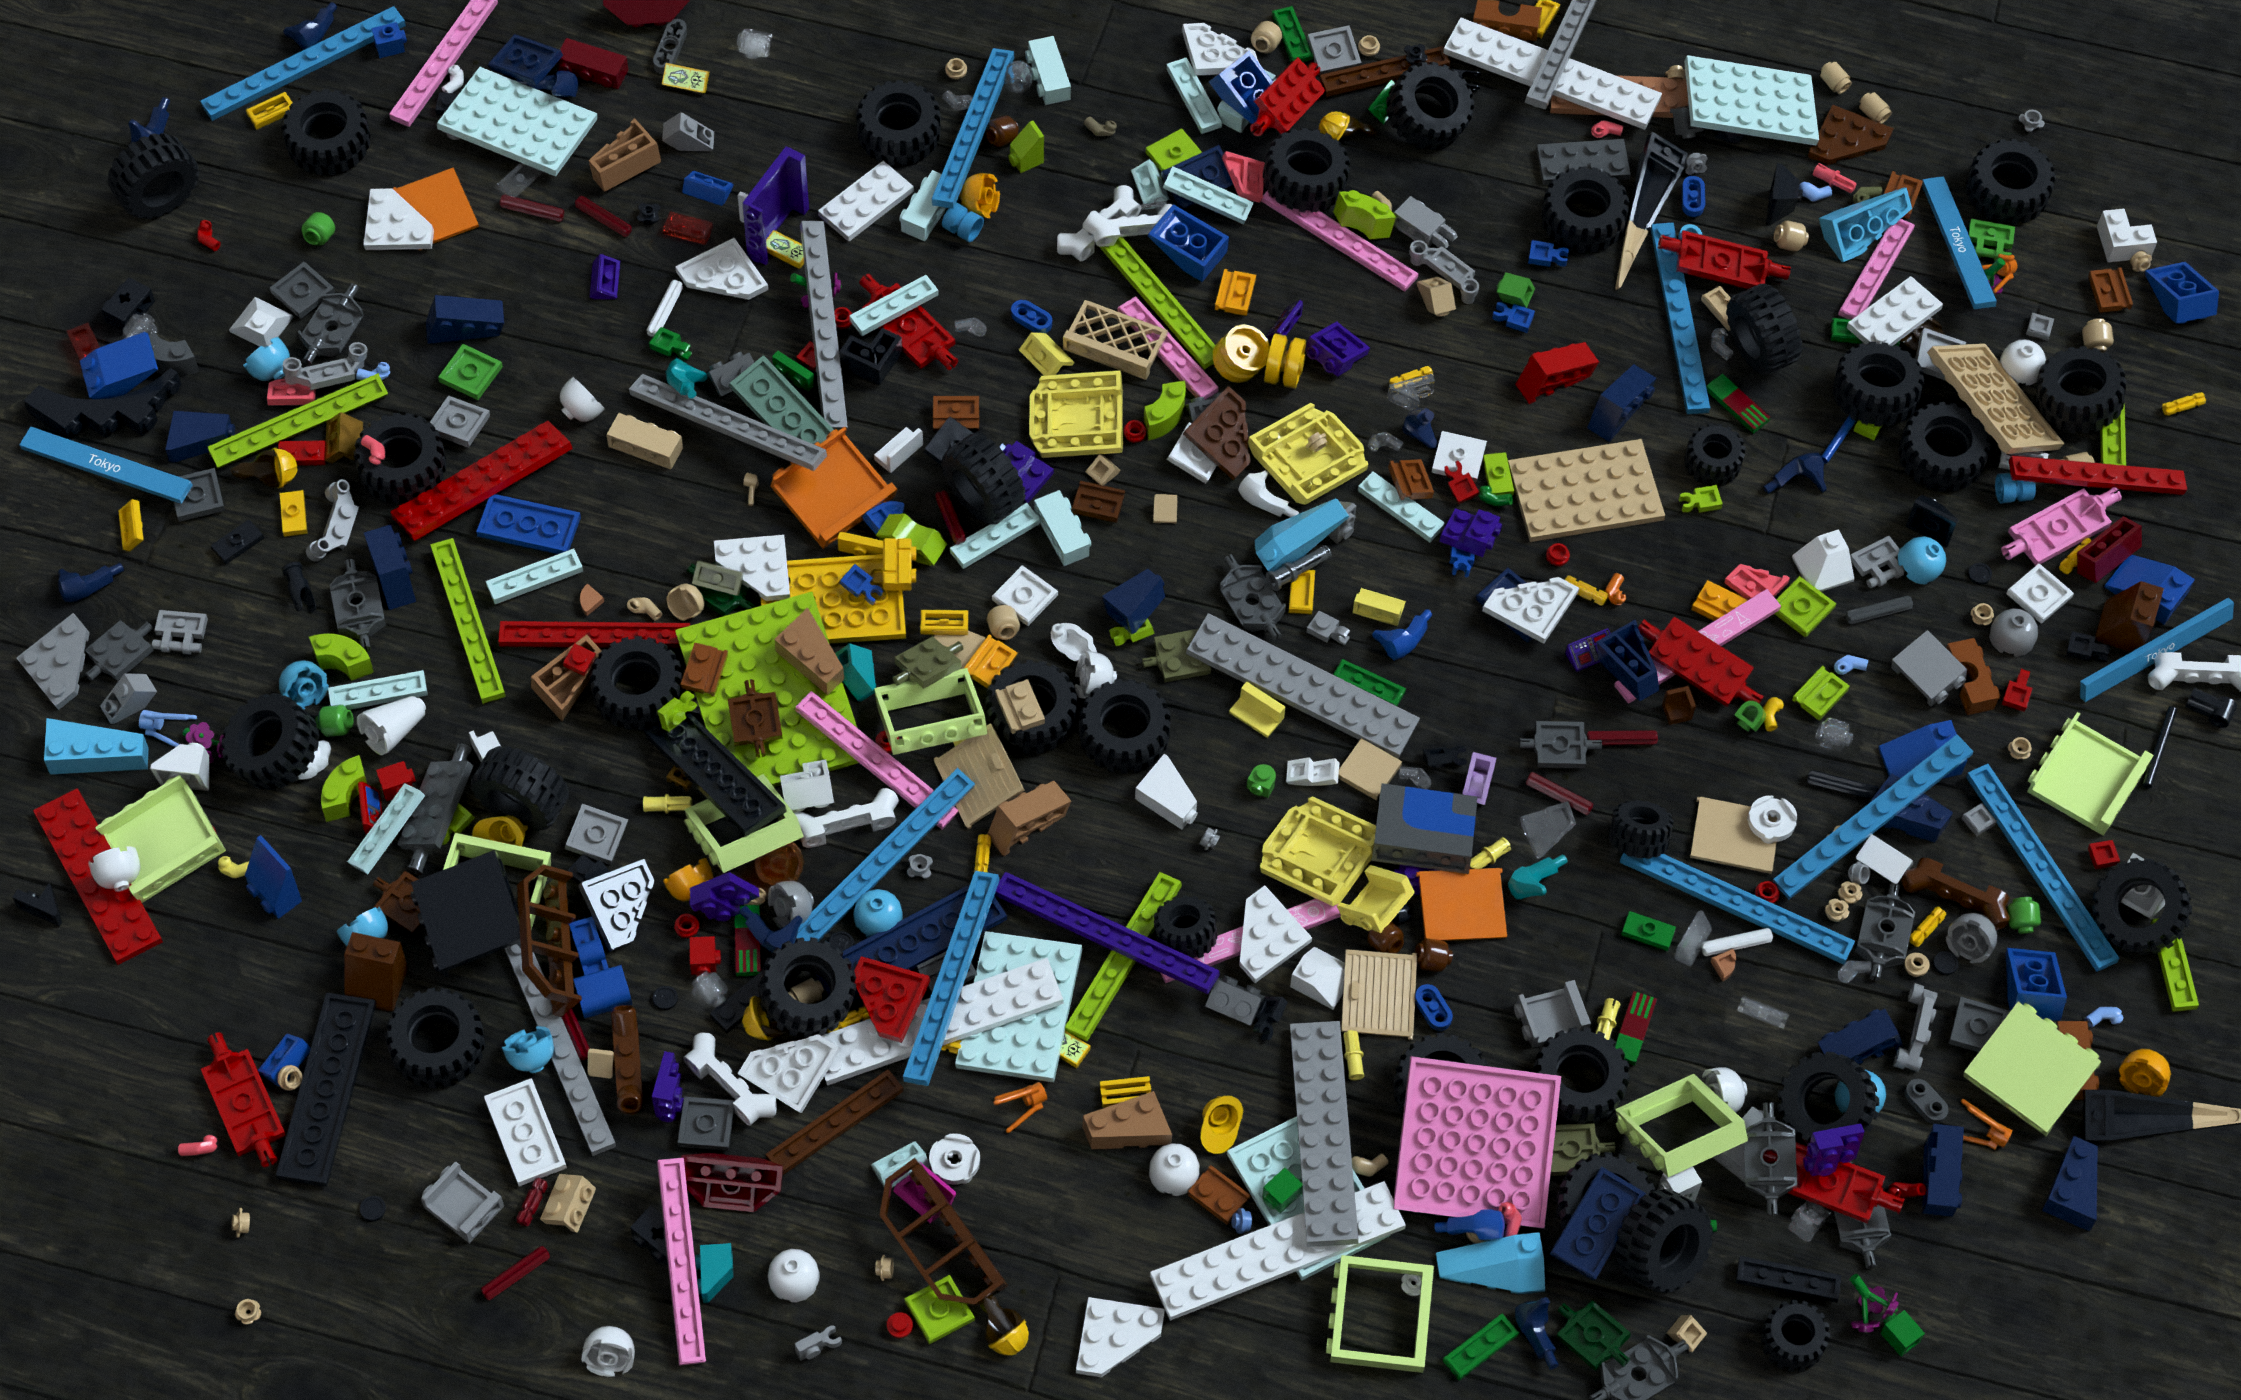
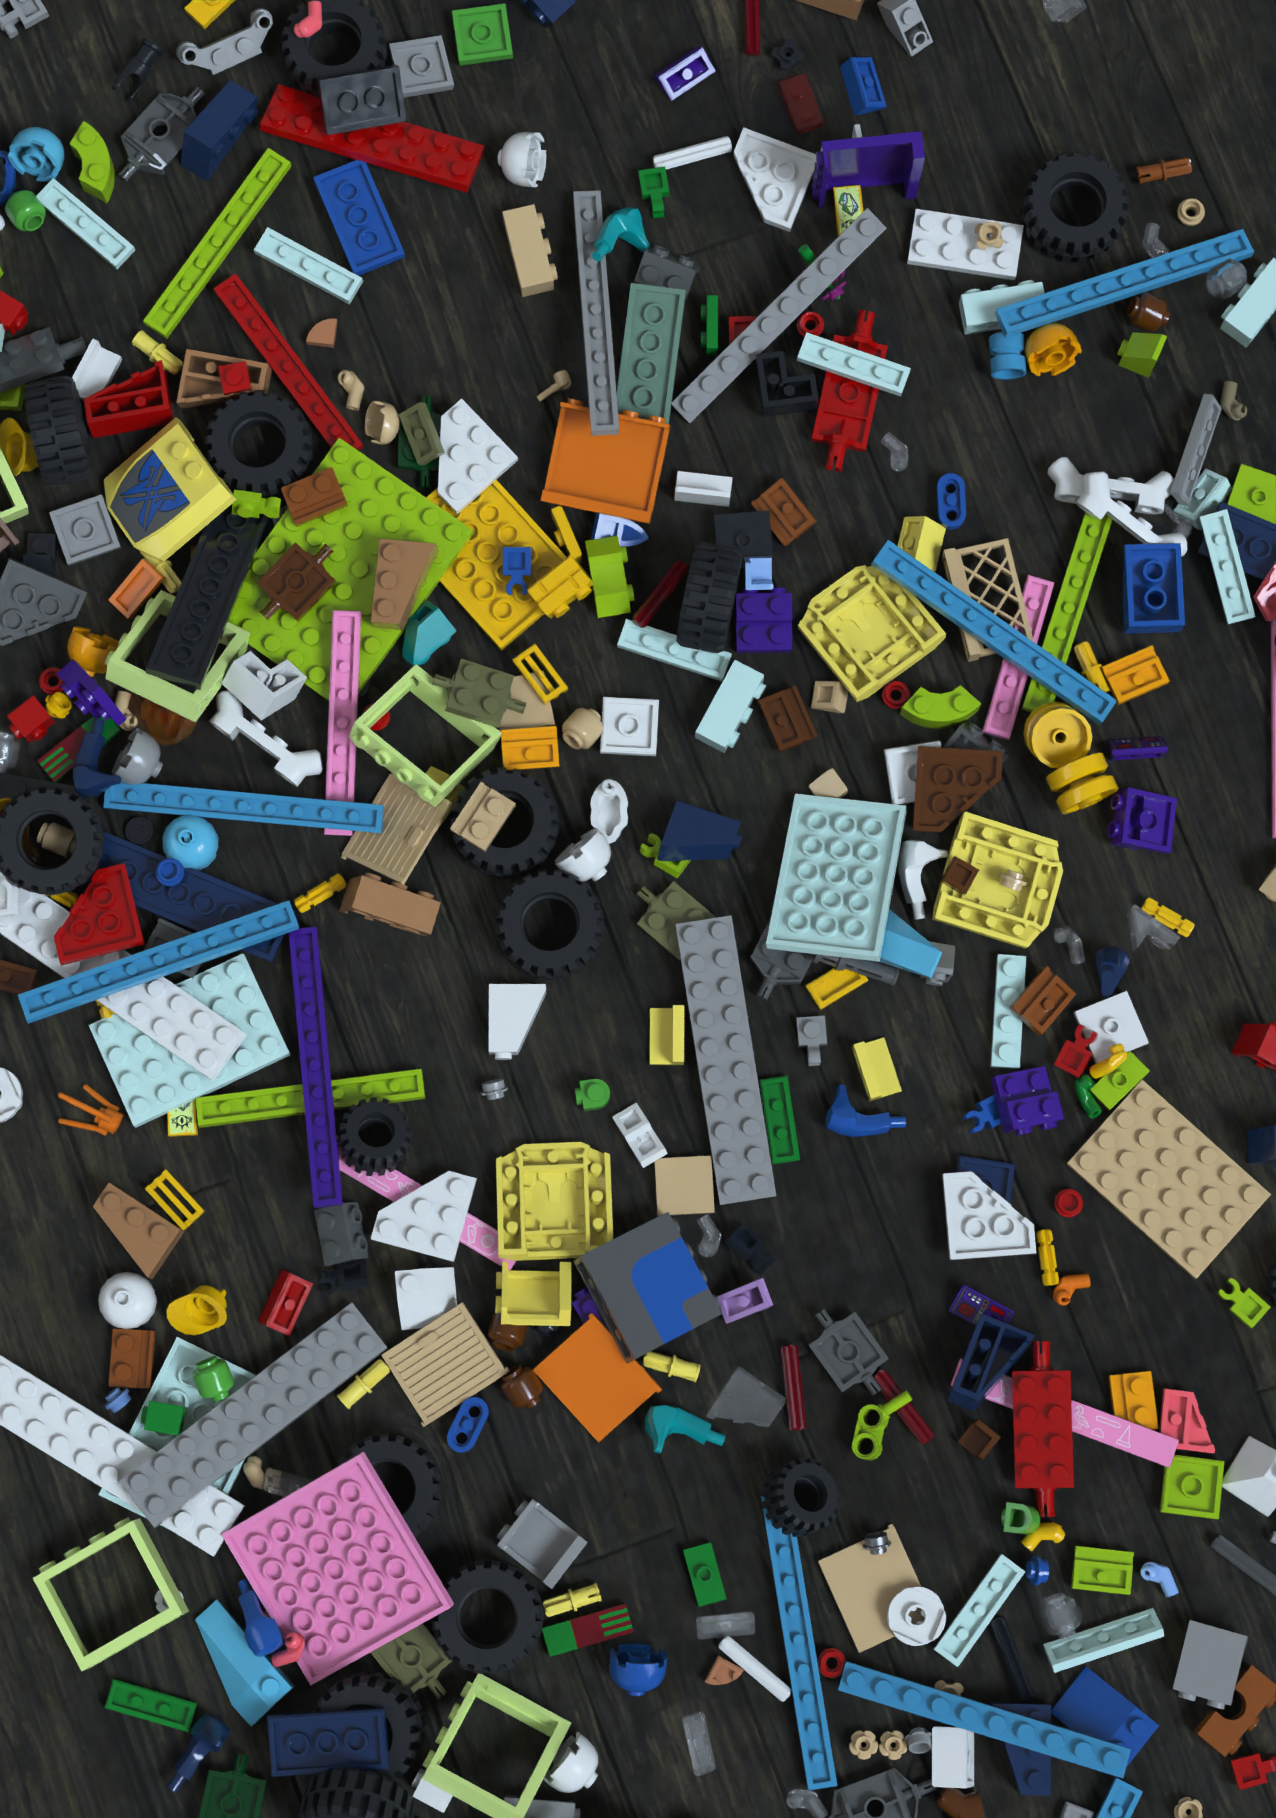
camera: 55 degrees right, 20 degrees up
white cone [357,696,426,755] -> none
light grey plate [907,854,933,879] -> none
none -> yellow plate [45,692,72,719]
none -> red wedge [84,360,174,438]
none -> light yellow wedge [104,417,237,562]
none -> orange tile [108,559,166,619]
none -> light yellow axle [132,330,183,375]
none -> blue plate [156,858,184,886]
none -> bright green head [192,1356,235,1402]
none -> red slope [258,1270,313,1336]
none -> clear slope [261,1468,313,1497]
none -> black plate [317,65,407,135]
none -> blue cylinder [609,1643,668,1696]
none -> light aqua plate [766,794,906,962]
none -> lime beam [852,1390,913,1461]
none -> flat silver plate [863,1531,891,1555]
none -> dark azure plate [871,540,1117,725]
none -> light aqua plate [933,1554,1025,1667]
none -> reddish brown tile [940,856,979,895]
none -> tan plate [975,222,1004,250]
none -> blue plate [1025,1556,1049,1585]
none -> light aqua plate [1043,1608,1164,1673]
none -> yellow axle [1074,641,1110,693]
none -> yellow arm [1089,1043,1127,1079]
none -> dark orange axle [1136,157,1192,184]
none -> light grey tile [1170,394,1222,506]

